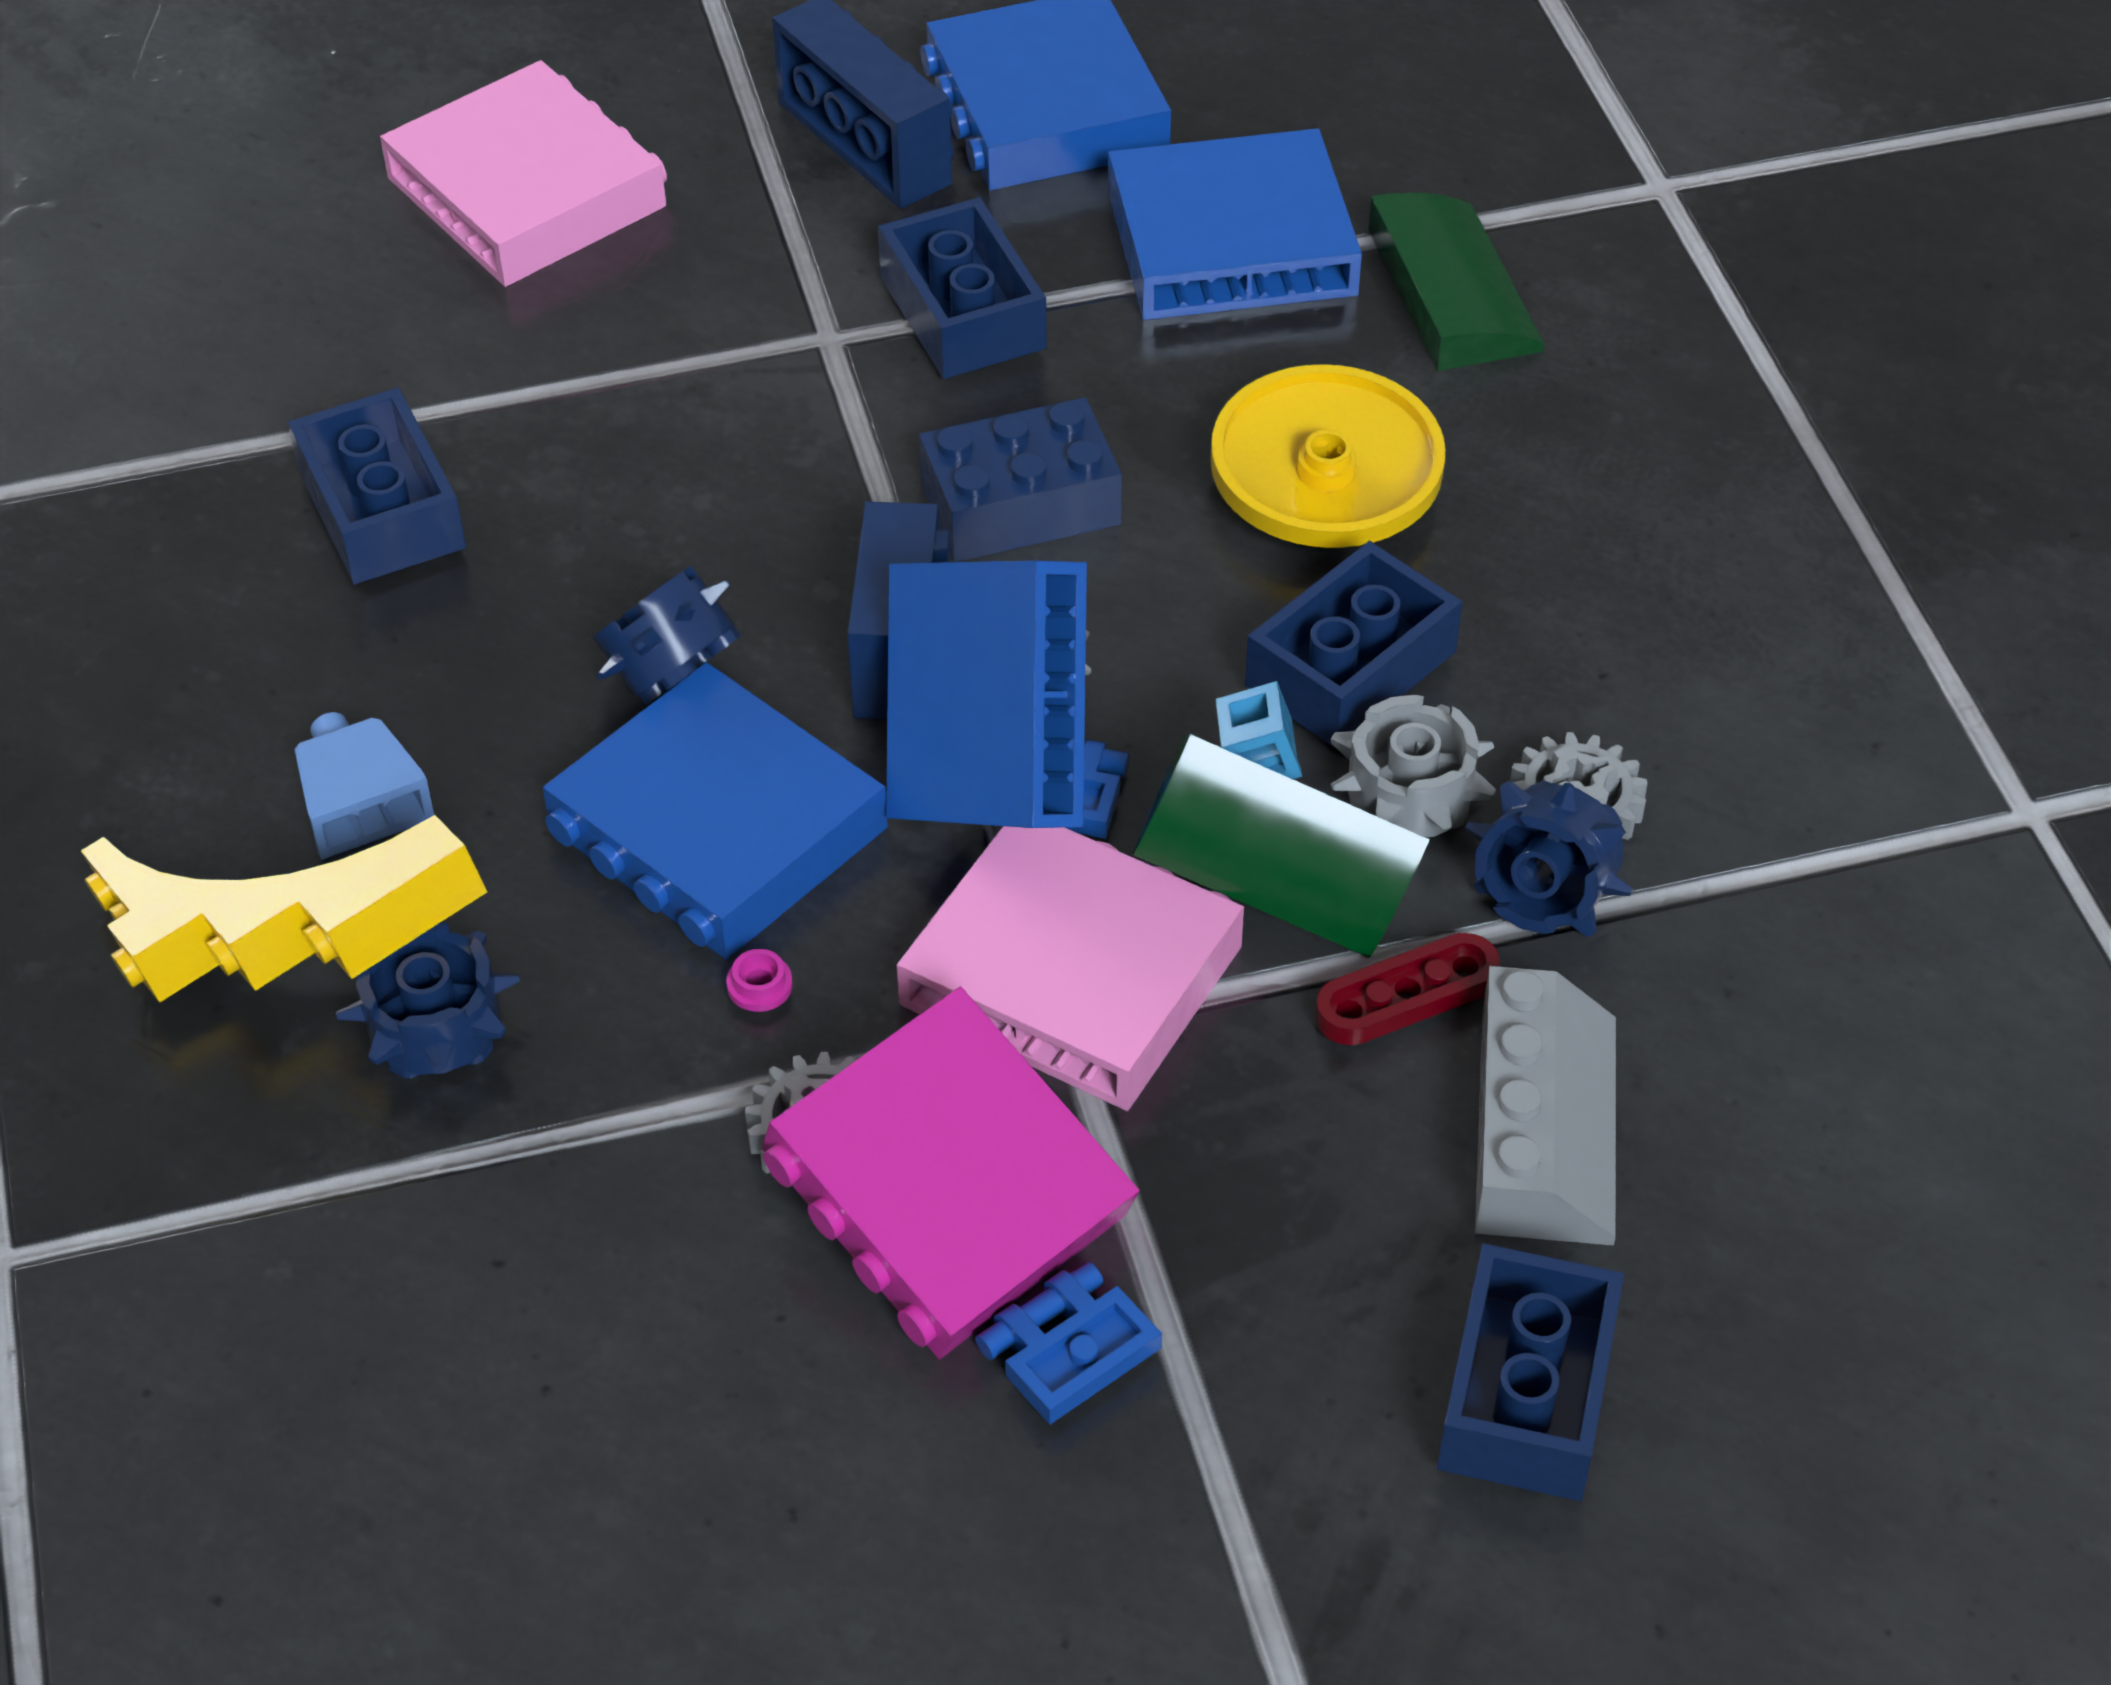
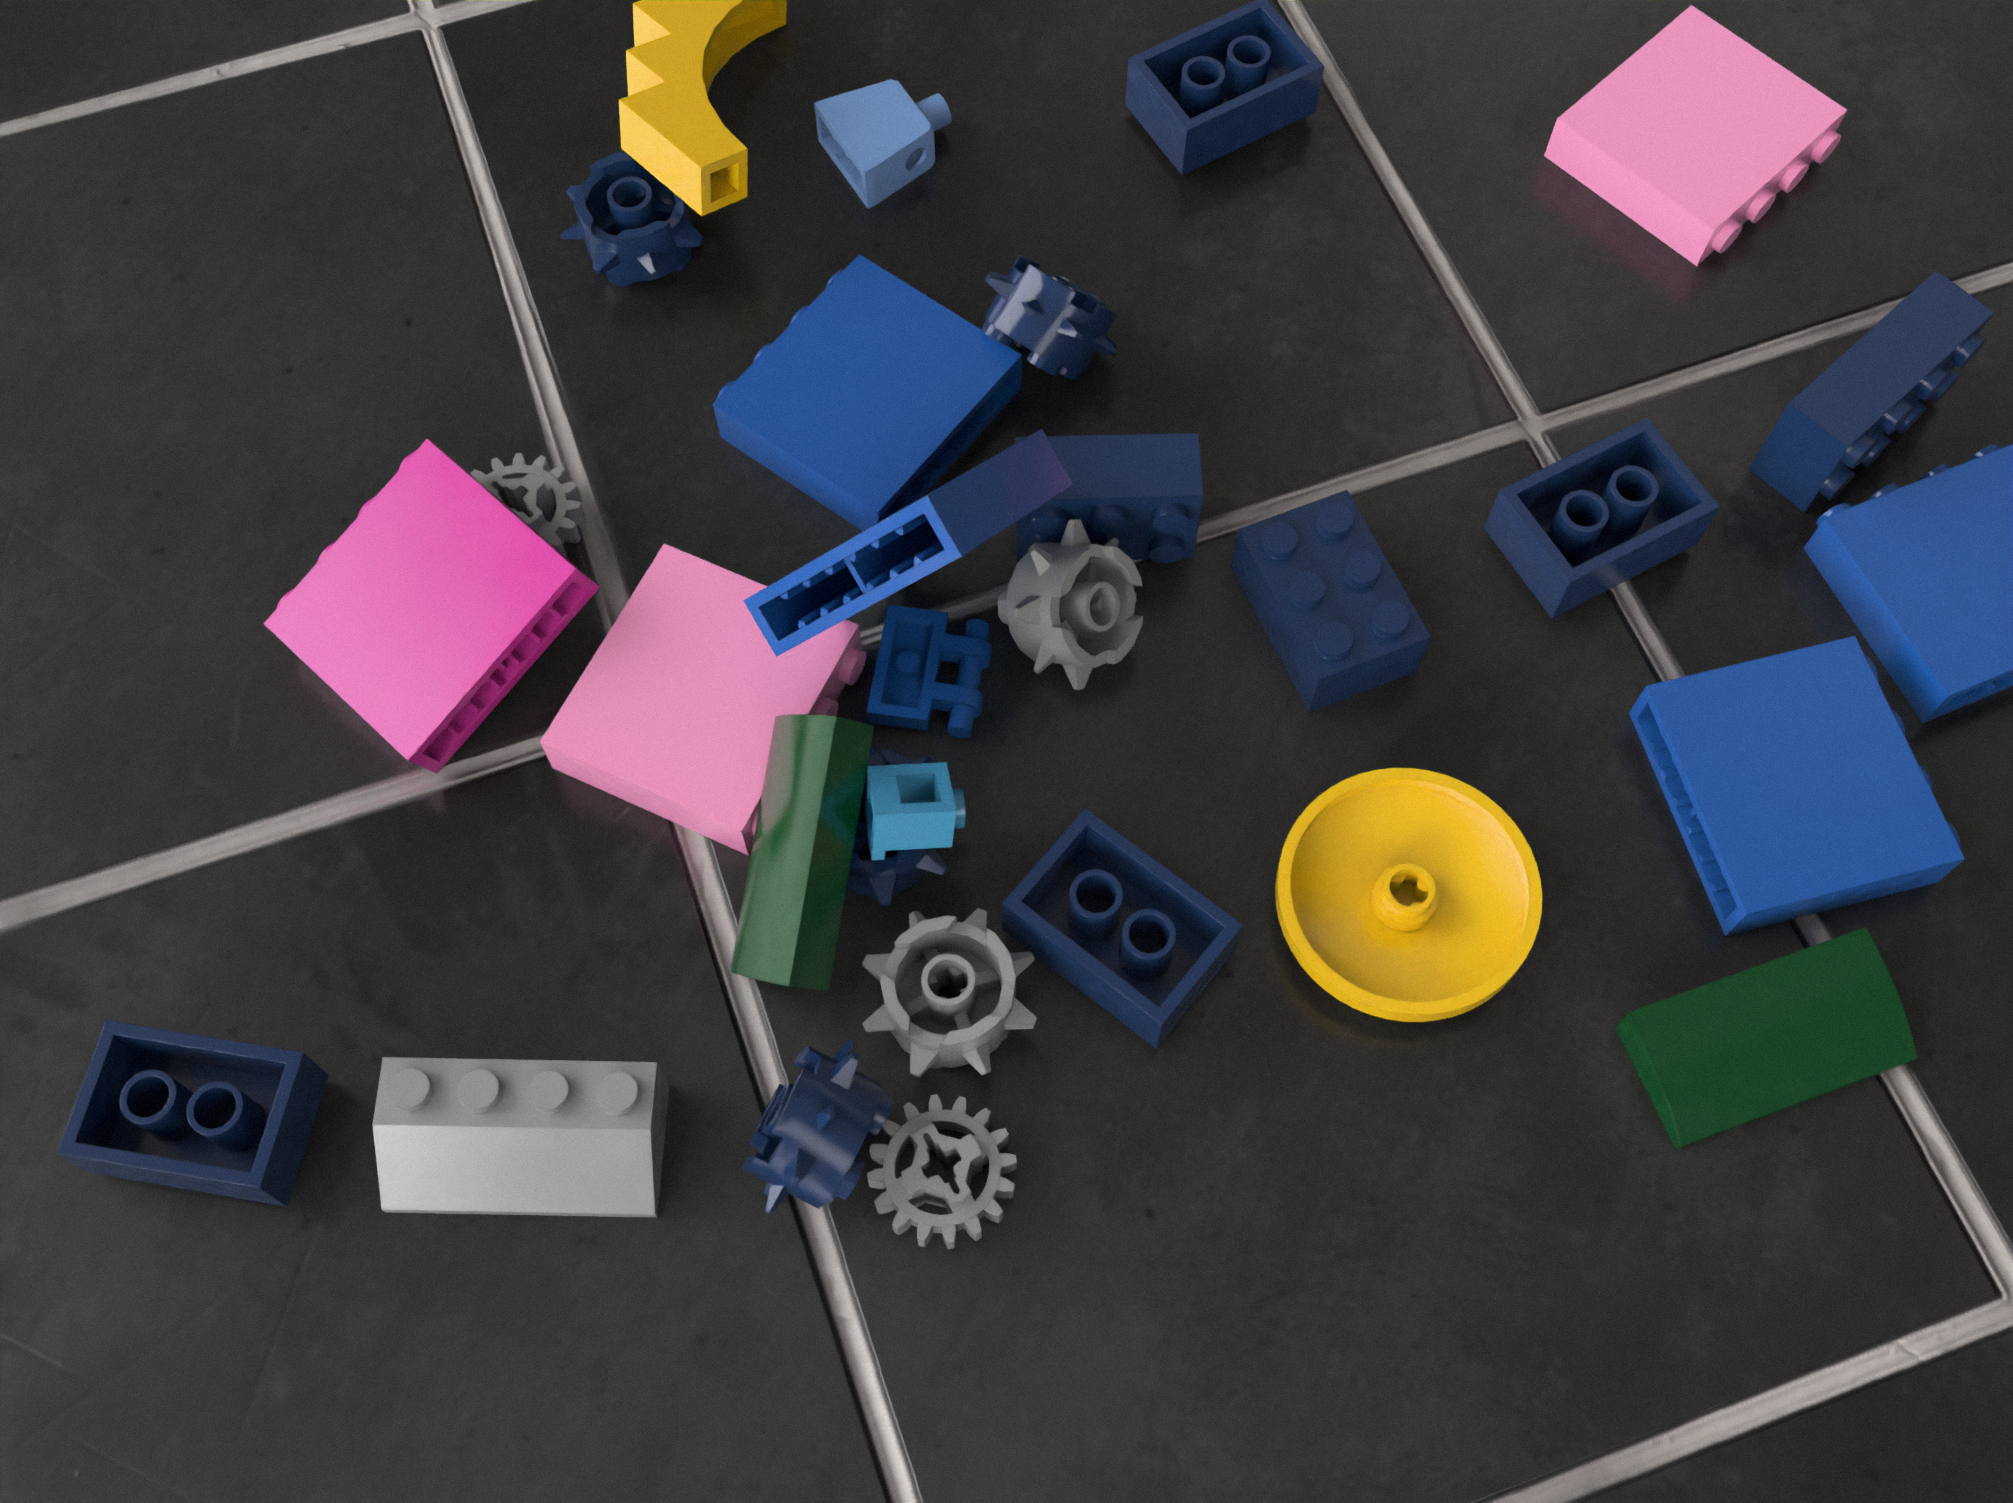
camera: 85 degrees right, 15 degrees up
dark pink plate [726,949,793,1012] -> none
blue plate [975,1262,1162,1425] -> none
dark red plate [1316,933,1500,1045] -> none

